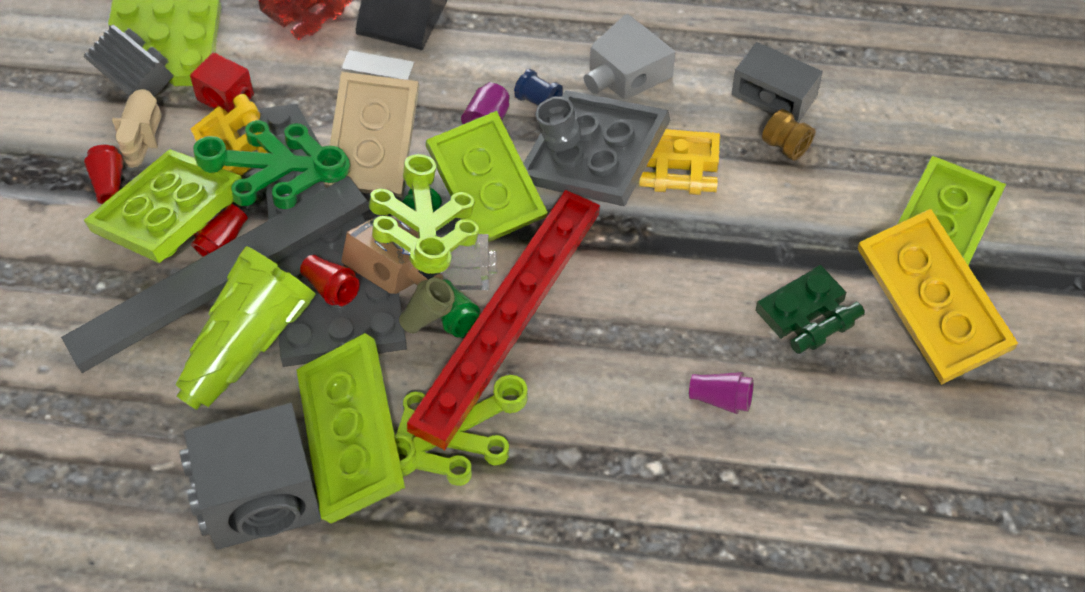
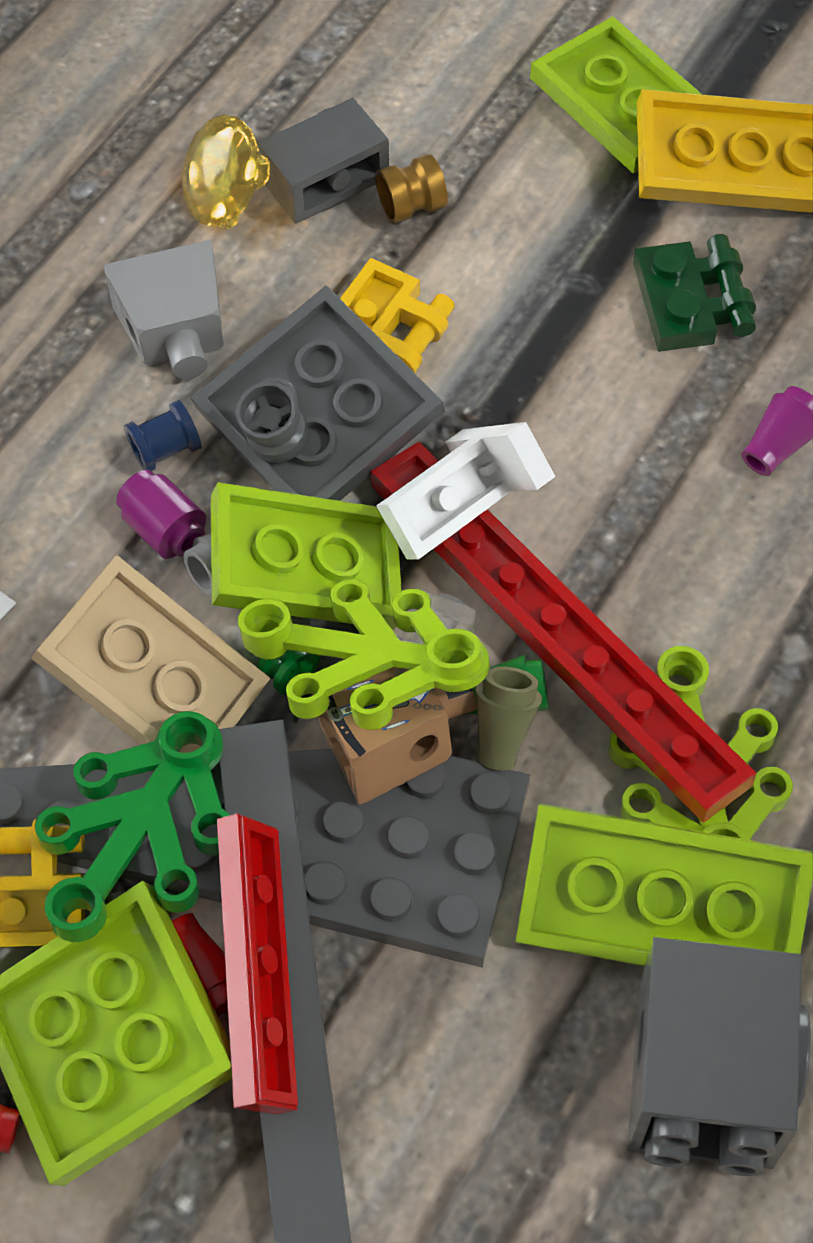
camera: 65 degrees left, 5 degrees up
lime cone [175,246,316,410] -> none
red cone [300,255,360,306] -> none
none -> clear yellow dish [182,114,270,230]
none -> red tile [217,813,298,1115]
none -> white bracket [377,422,555,559]

